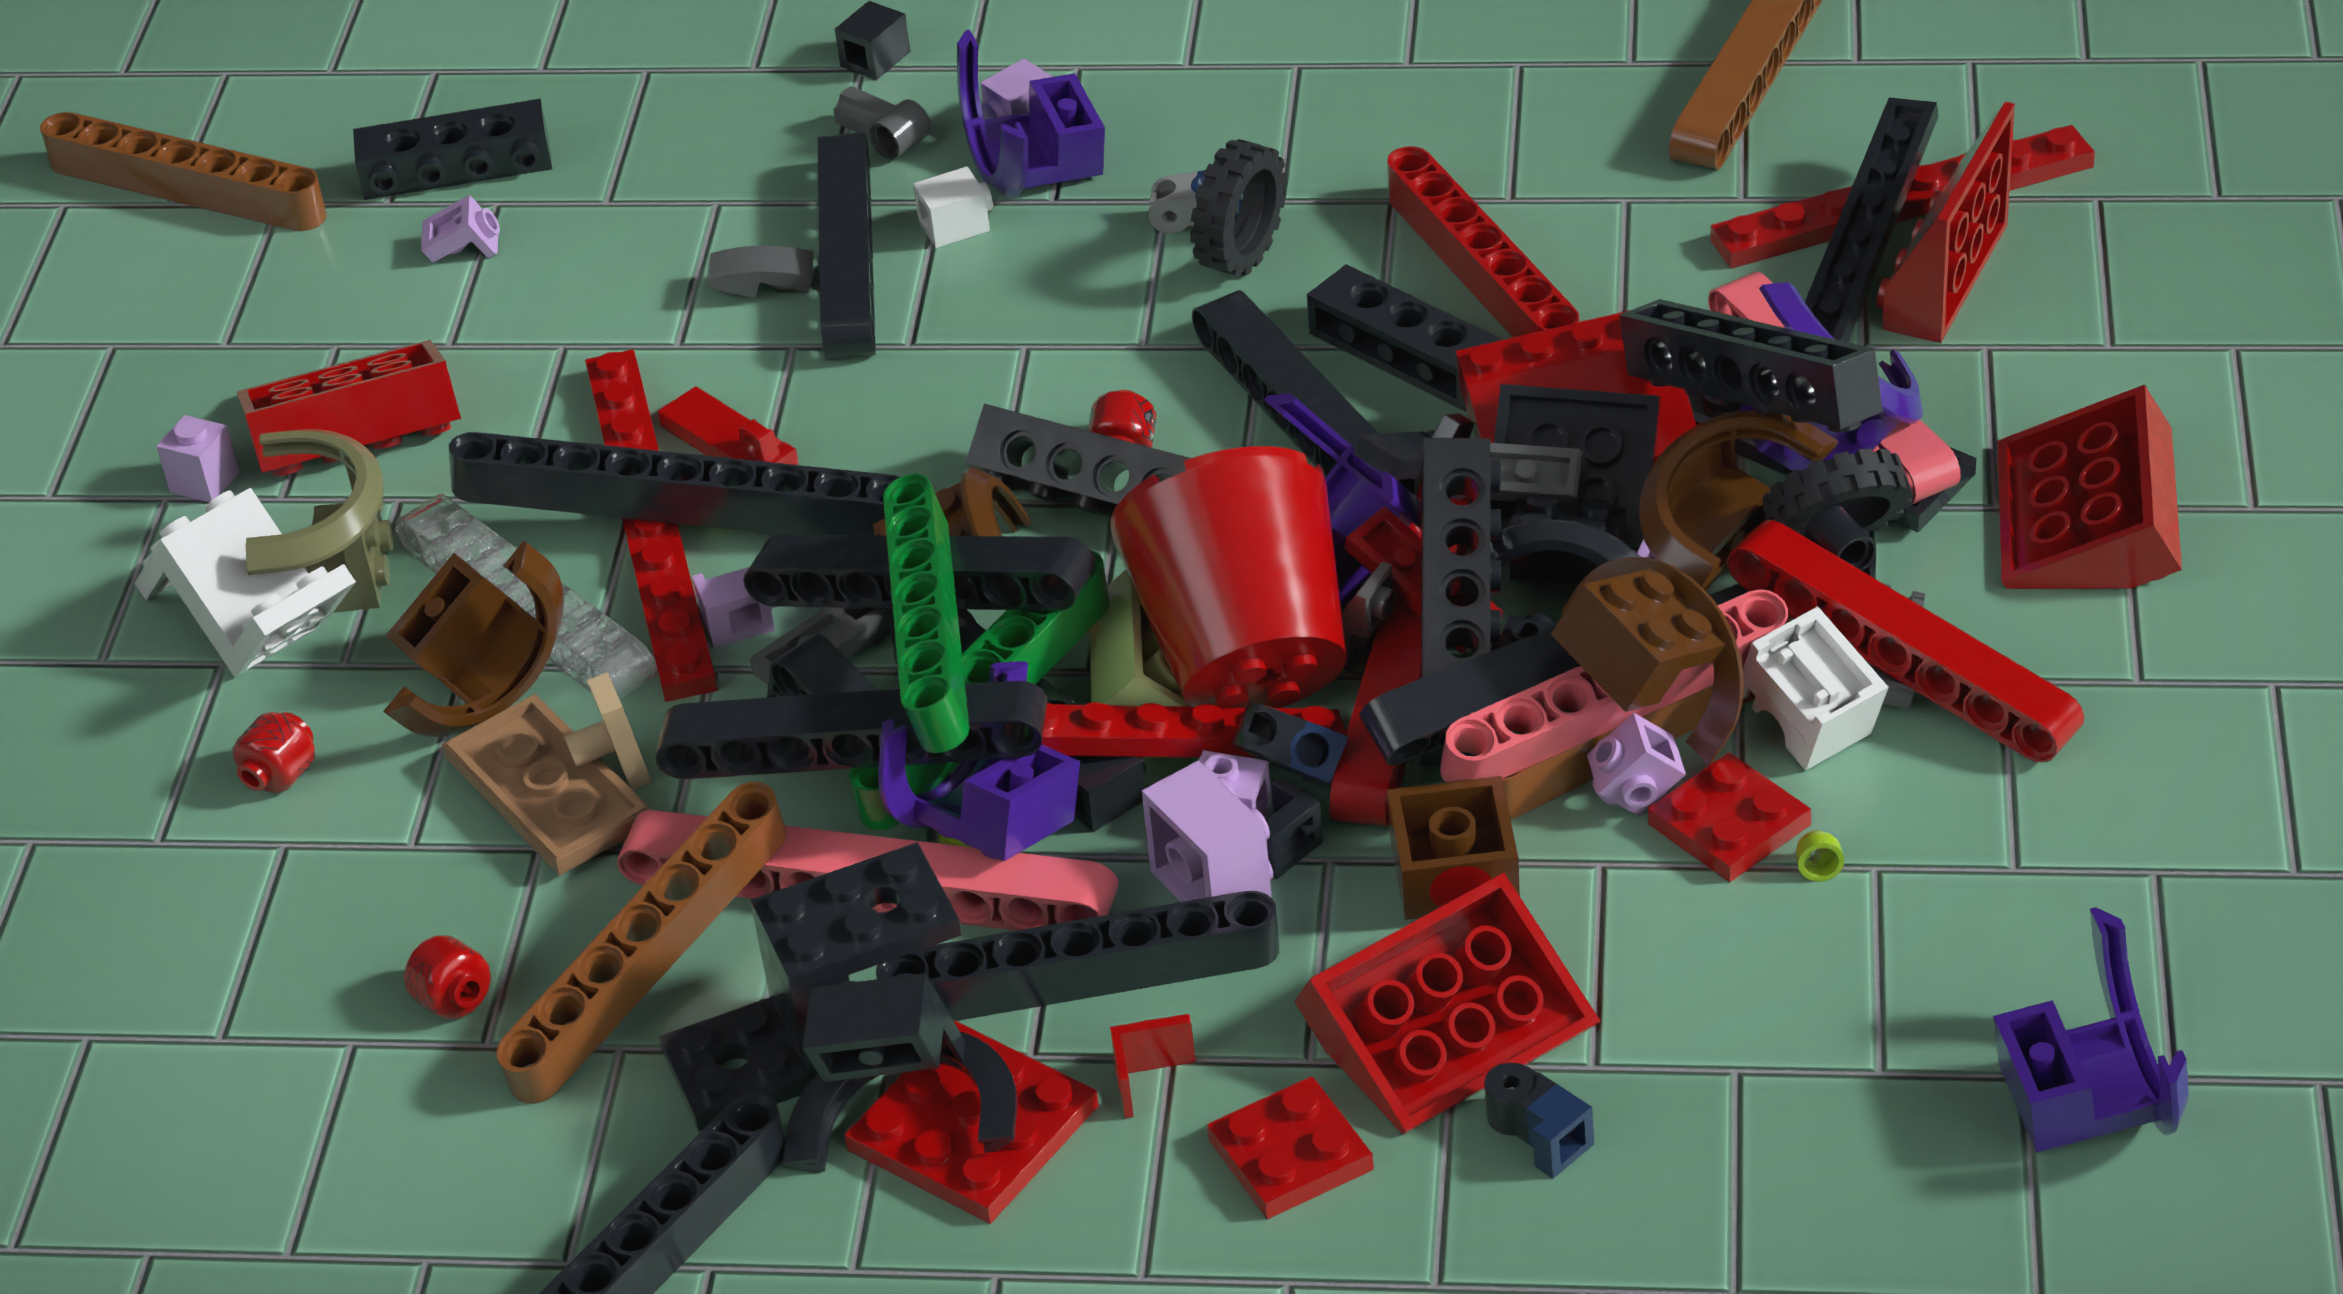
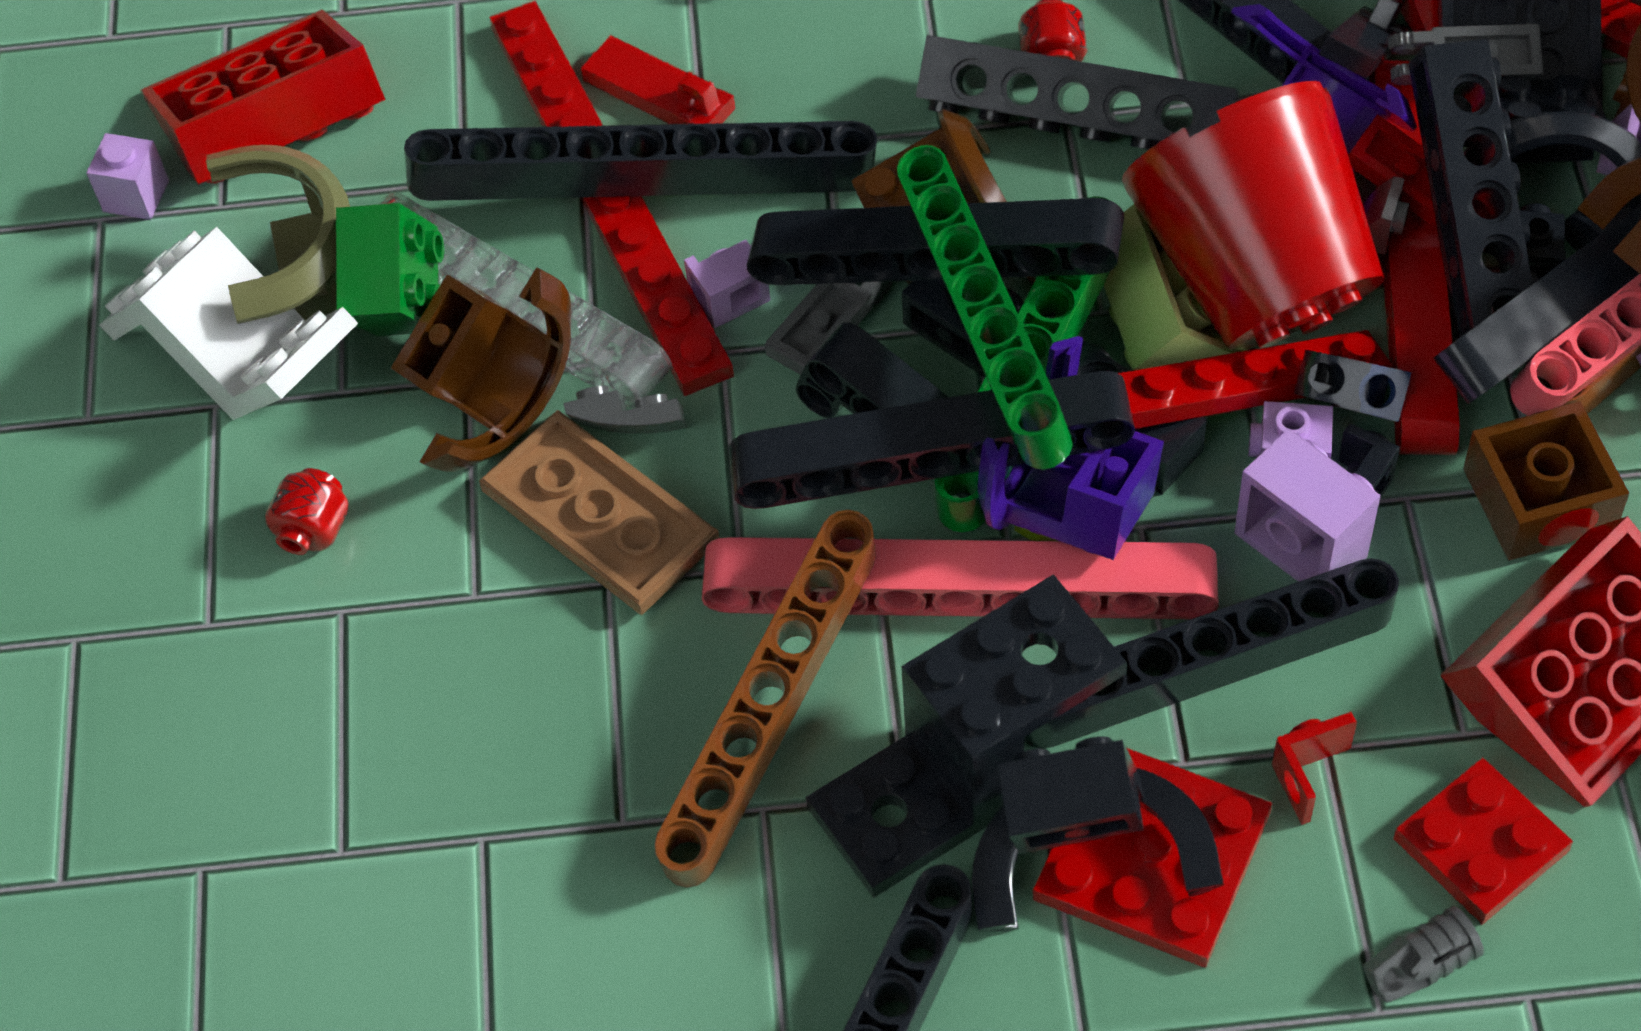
camera: 10 degrees left, 15 degrees up
red head [404,935,491,1019] -> none
tan tile [564,672,652,790] -> none
none -> green brick [336,203,444,336]
none -> dark grey slope [563,385,688,434]
none -> dark grey hinge [1363,906,1484,1003]

